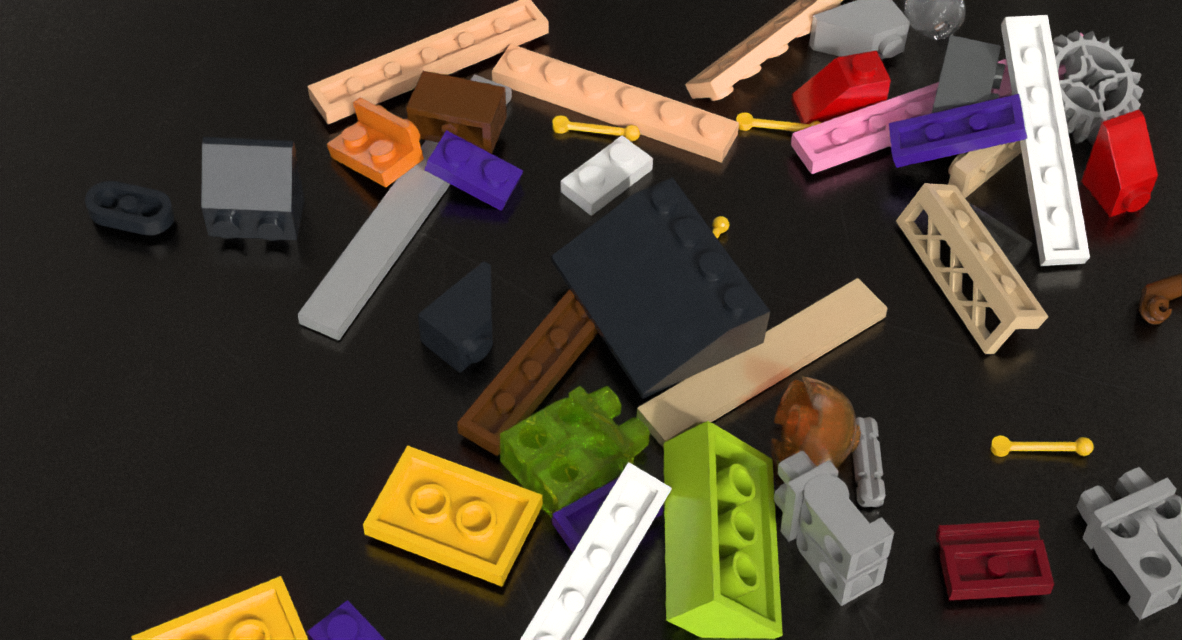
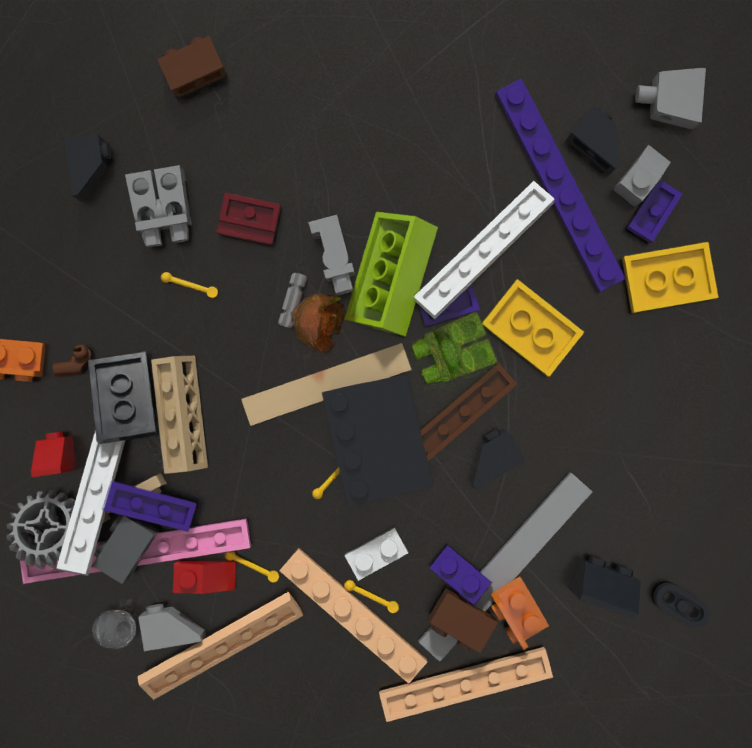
camera: 165 degrees left, 35 degrees up
none -> black plate [88,352,157,444]

